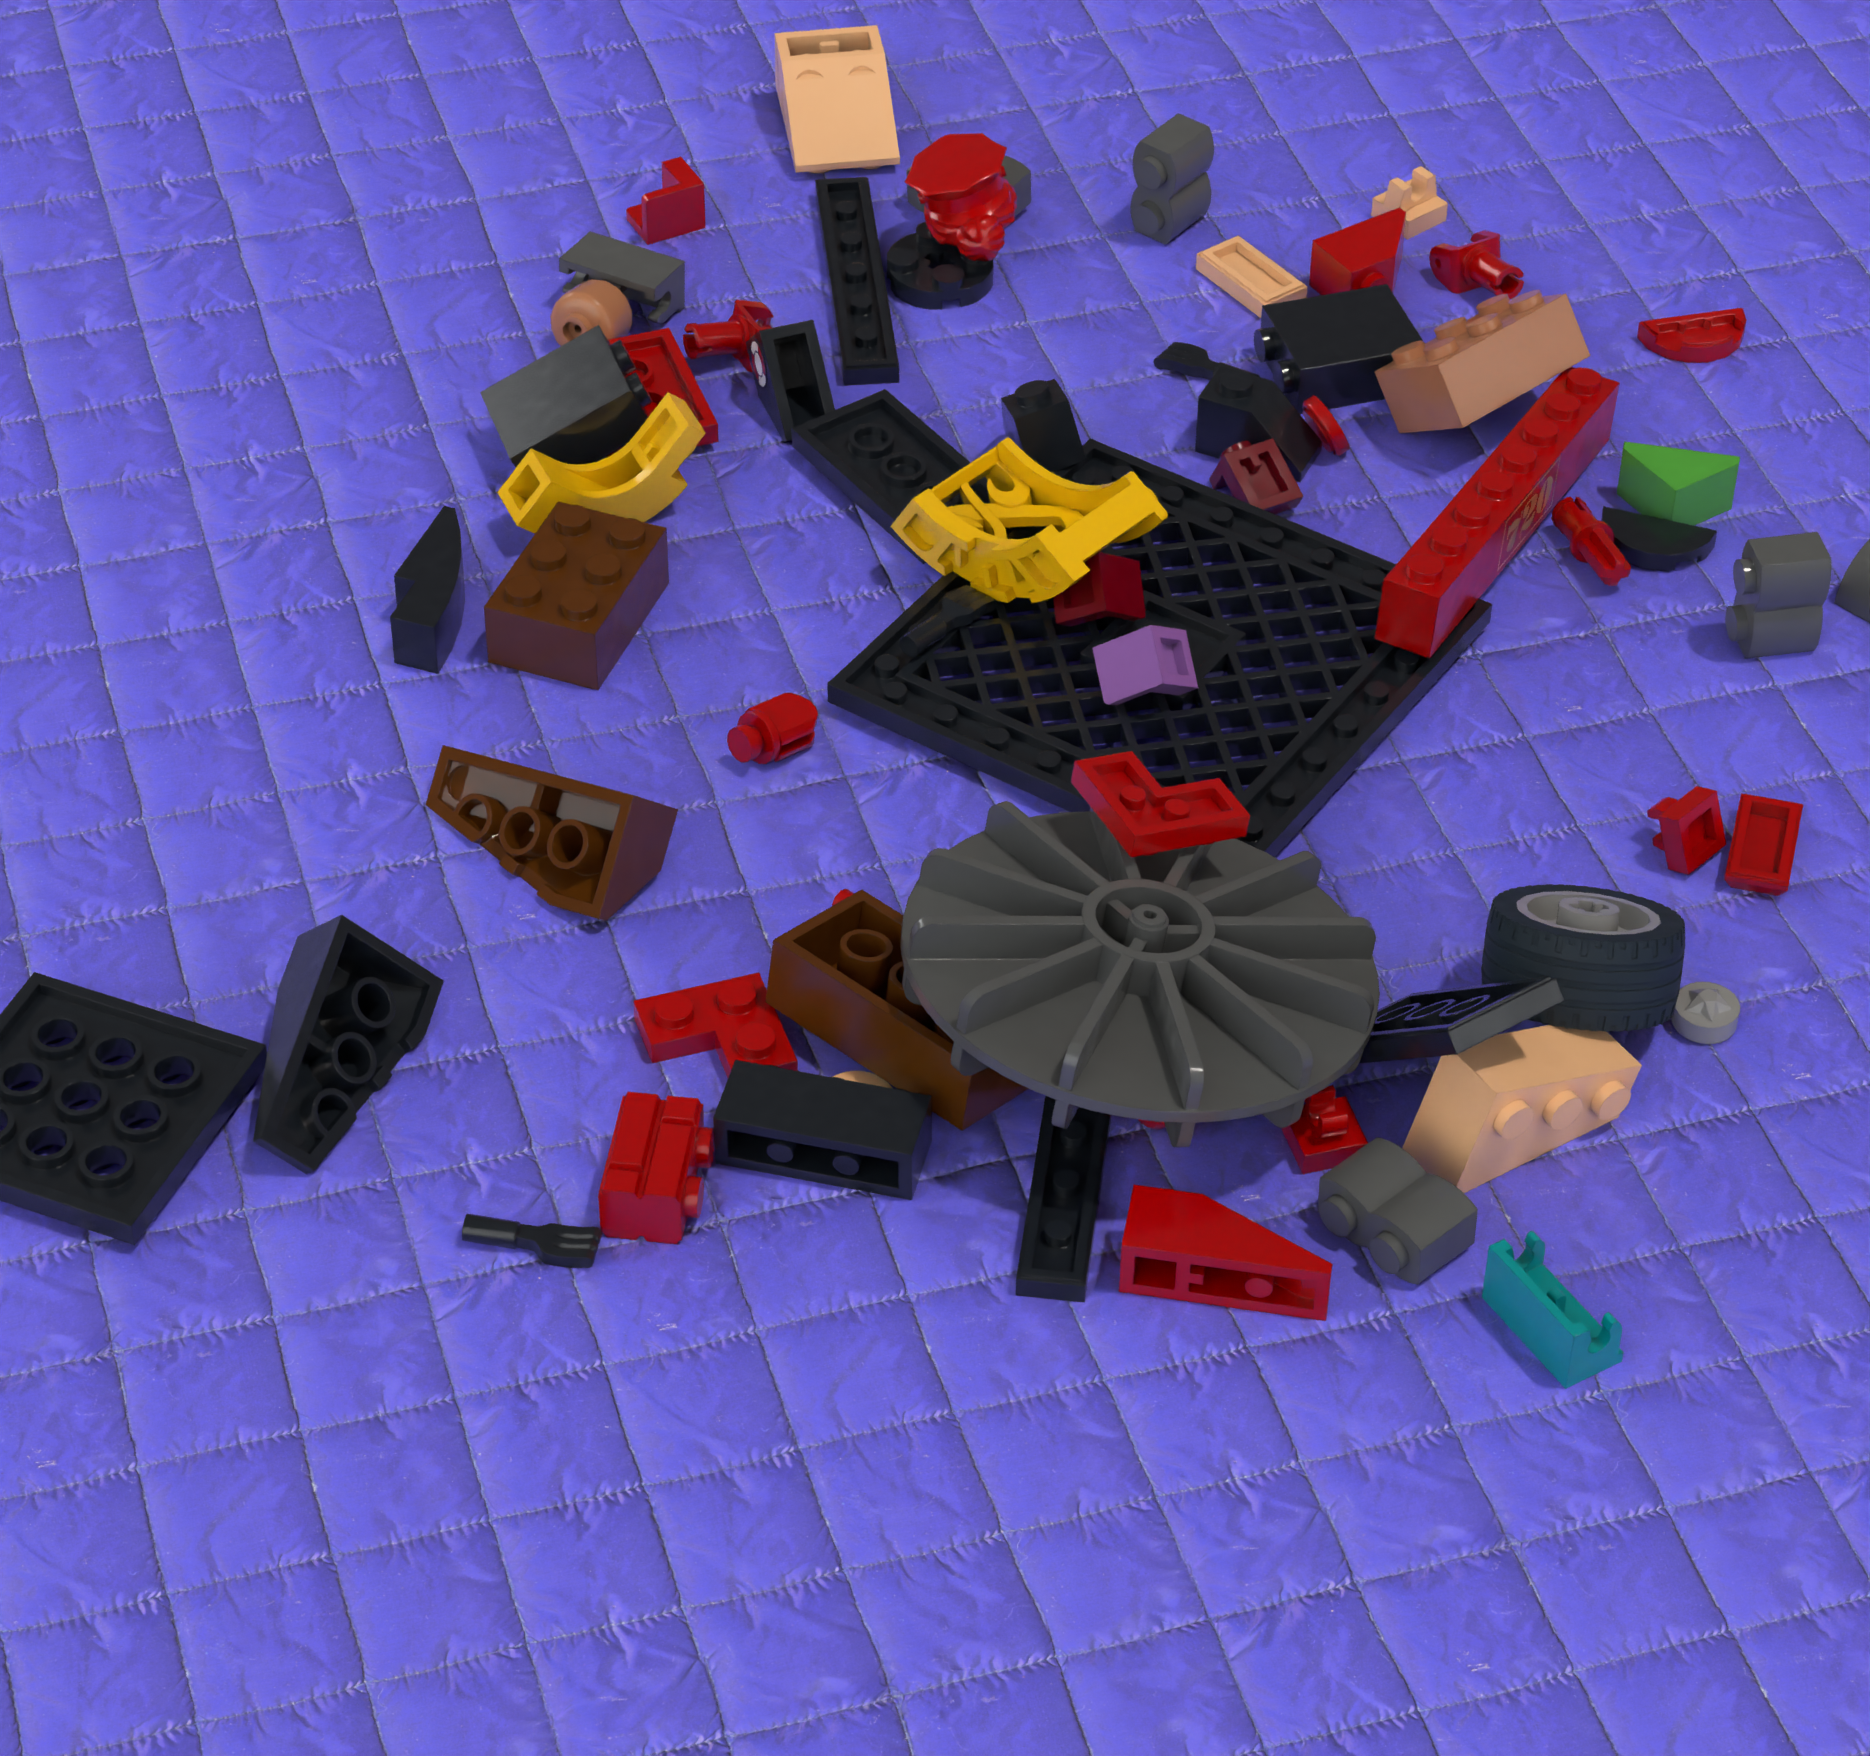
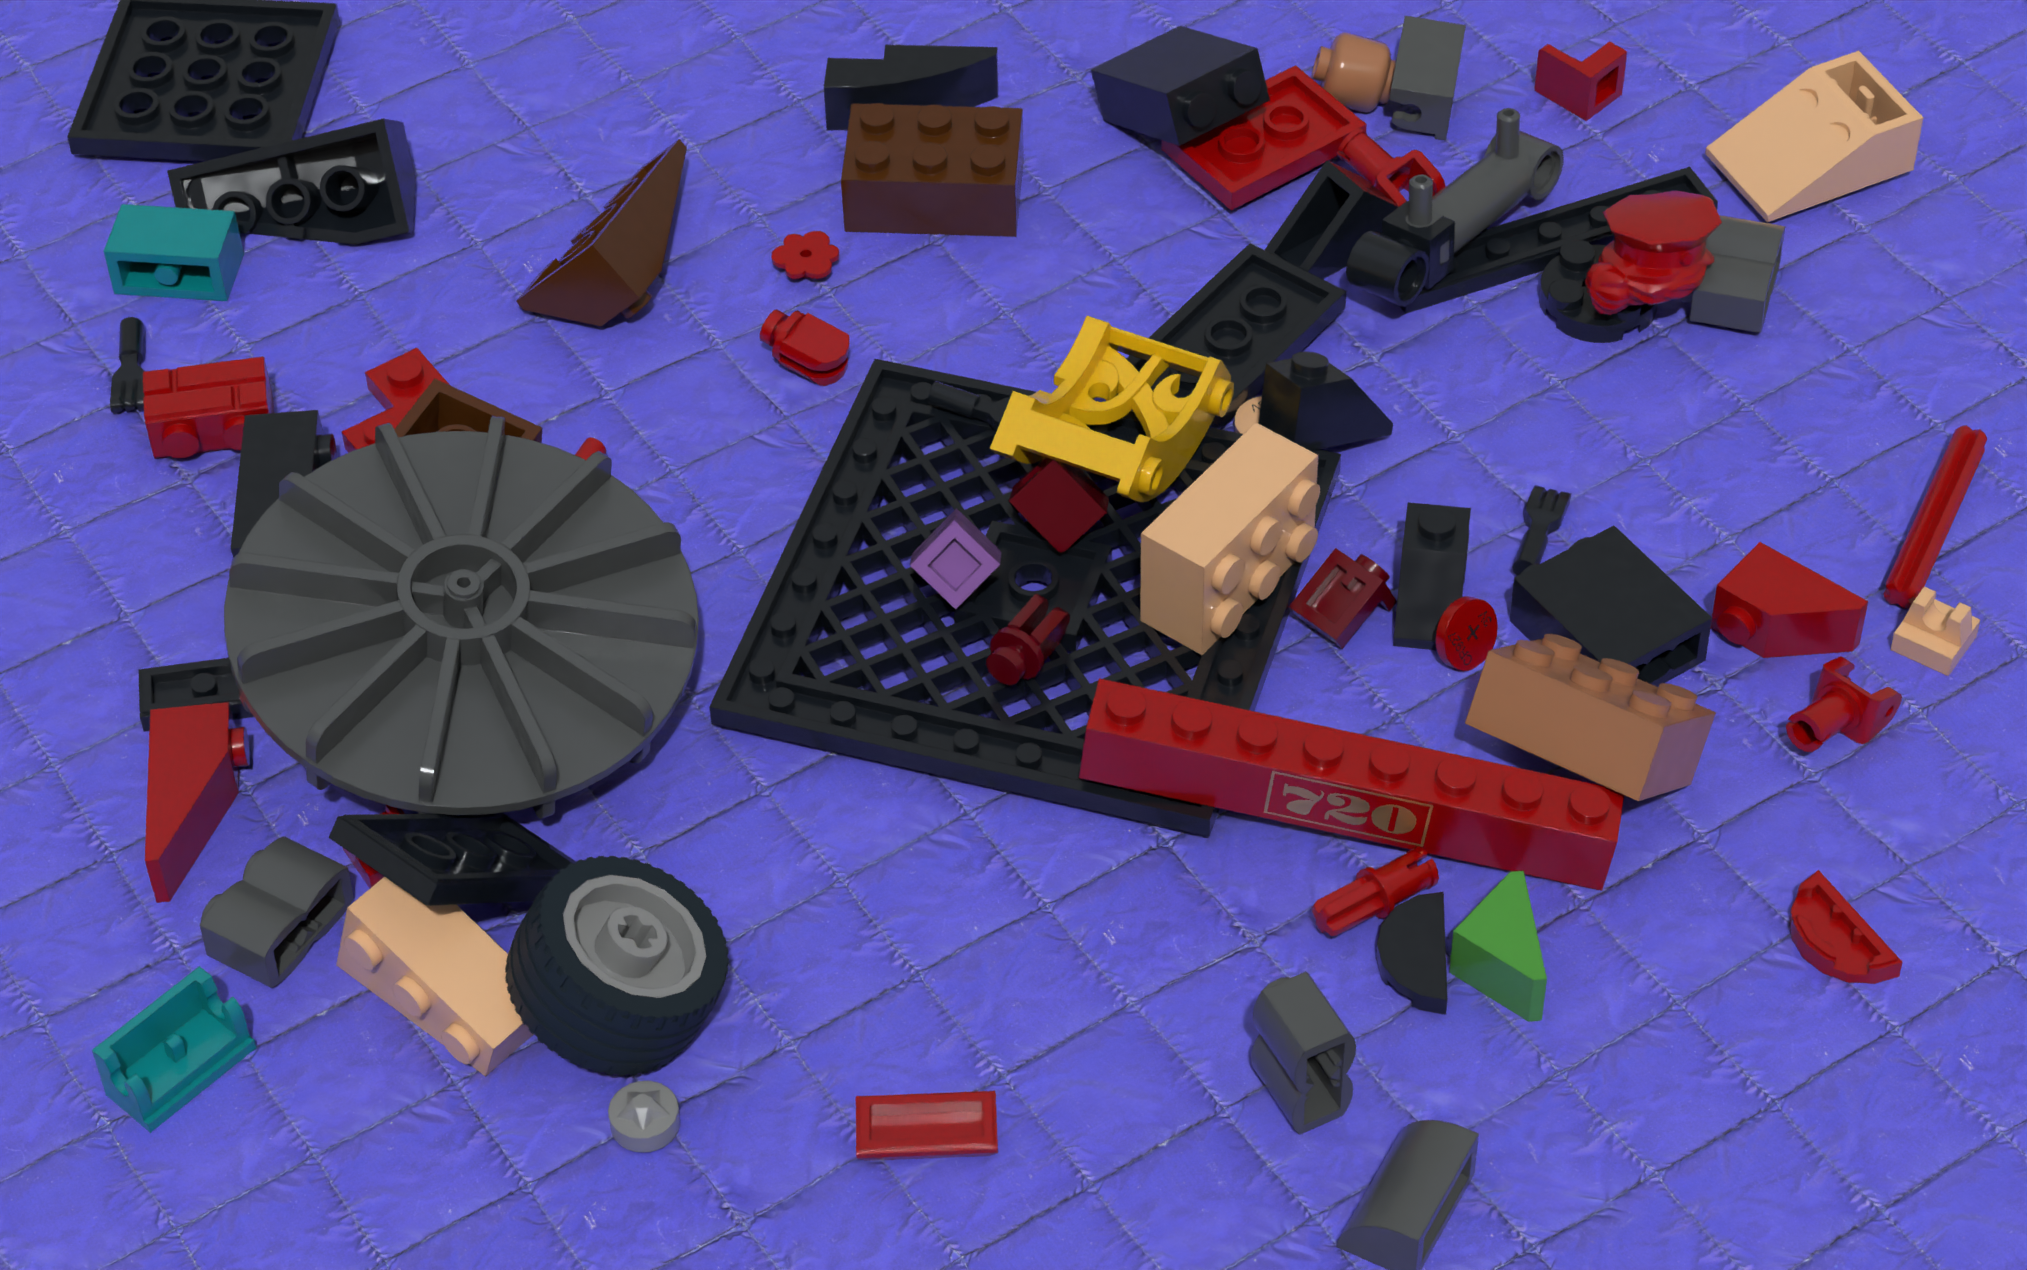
camera: 75 degrees right, 5 degrees up
yellow arch [497,392,706,534] -> none
red plate [1071,751,1250,857] -> none
dark grey brick [1131,113,1214,245] -> none
light nougat tile [1196,235,1307,318] -> none
red tile [1647,786,1726,875] -> none
none -> teal brick [103,204,244,301]
none -> red plant [771,231,840,279]
none -> dark red arm [986,593,1070,685]
none -> light nougat brick [1140,422,1320,655]
none -> piece [1346,108,1564,307]
none -> red axle [1883,425,1987,609]

